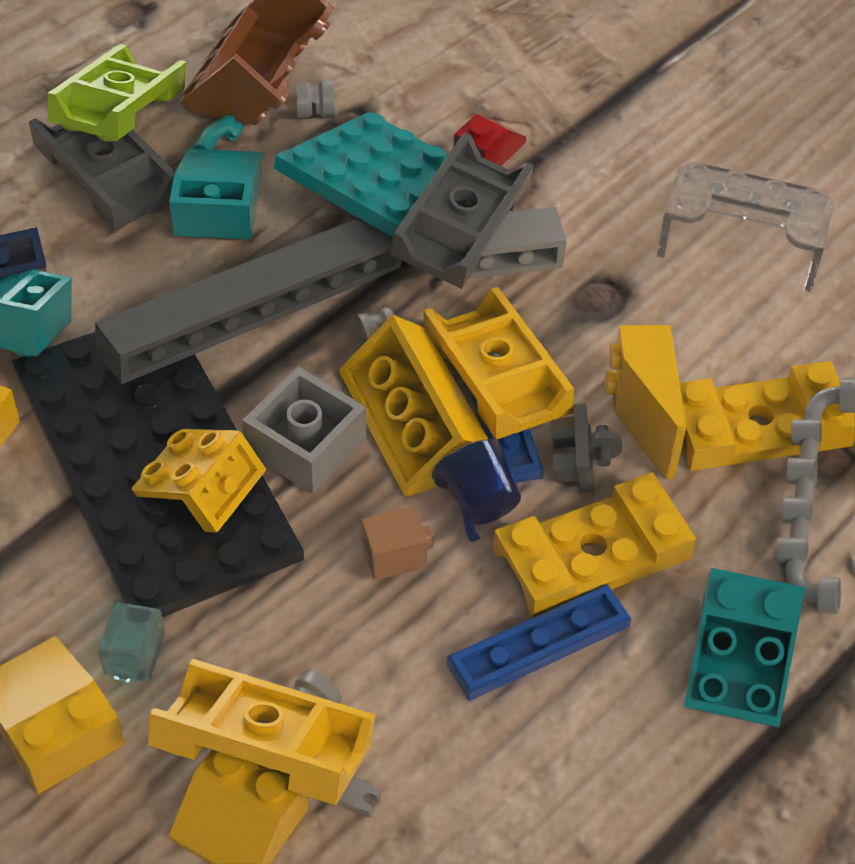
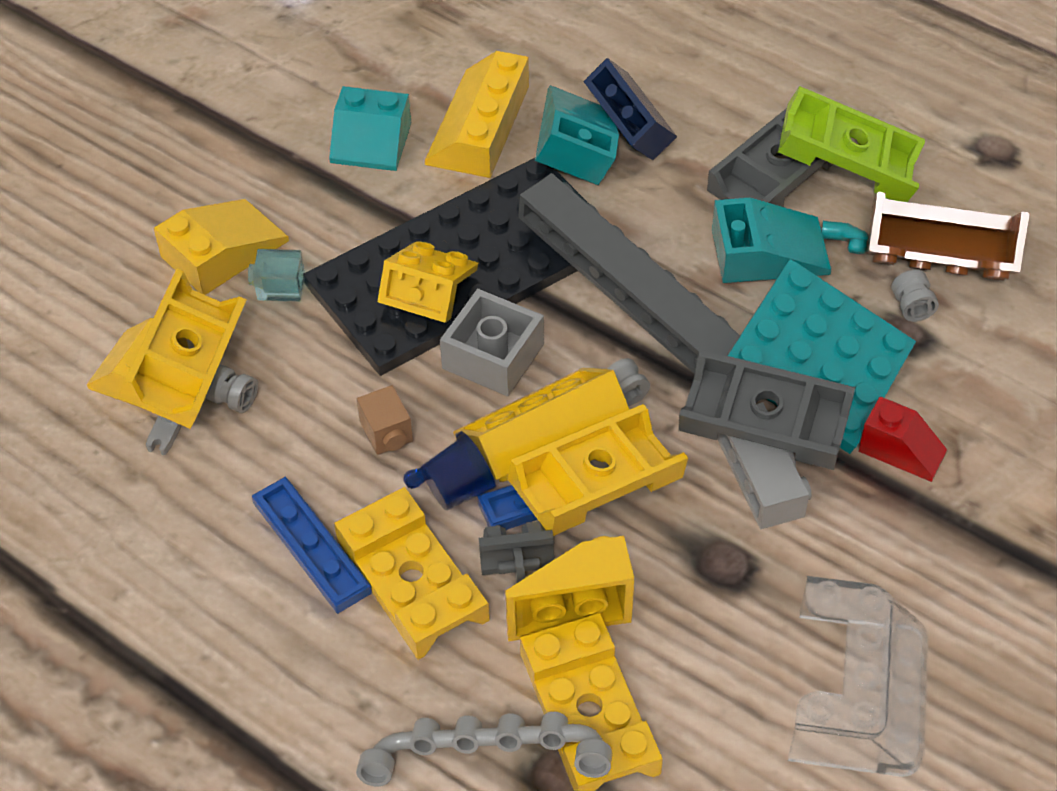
camera: 85 degrees right, 0 degrees up
teal slope [684,568,805,728] -> none

